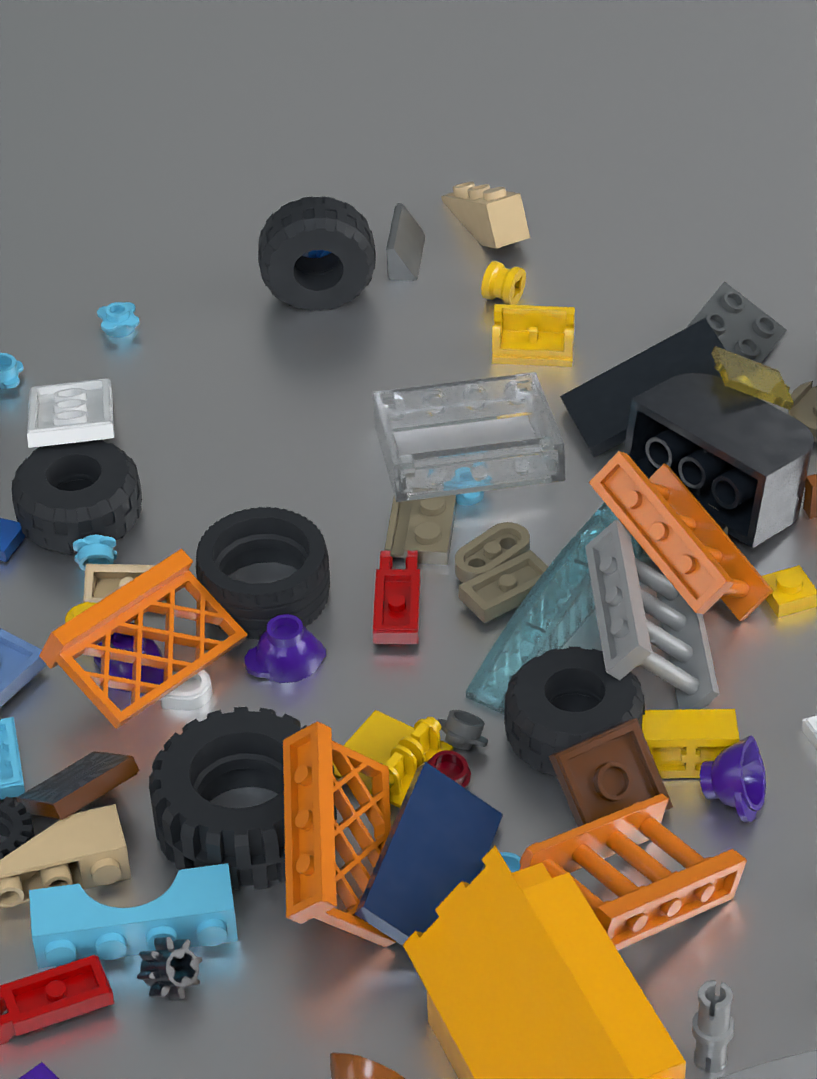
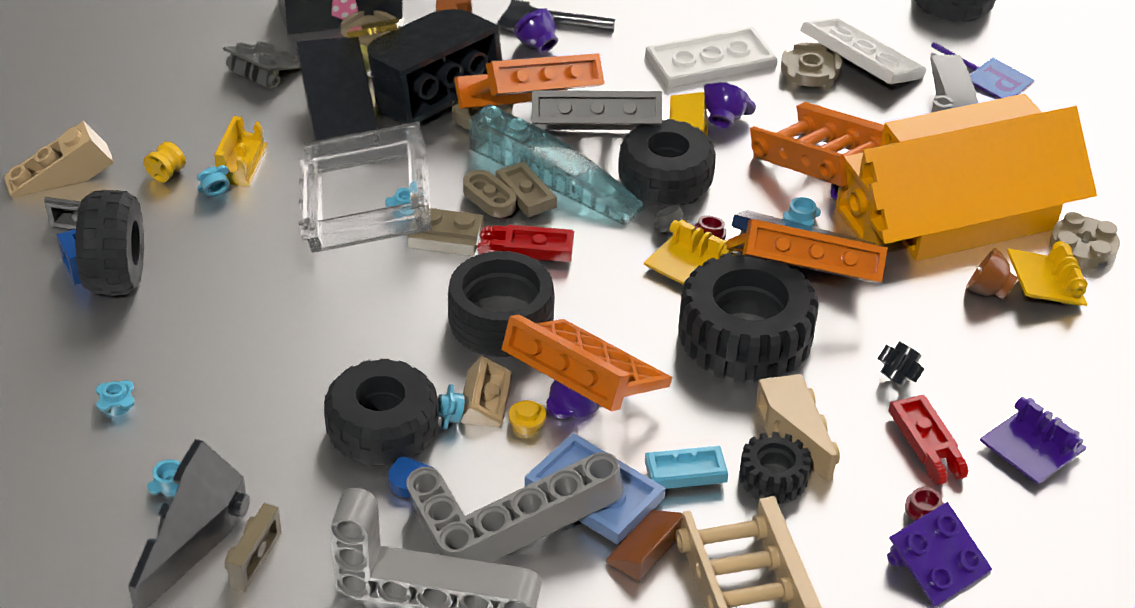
camera: 90 degrees left, 0 degrees up
tile [16,751,140,820] -> none
white tile [27,378,114,448] -> none
medium azure arch [29,863,238,969] -> none
dark purple piece [244,614,326,683] -> none
reddish brown tile [549,718,673,827] -> none
none -> medium azure plate [197,165,230,197]

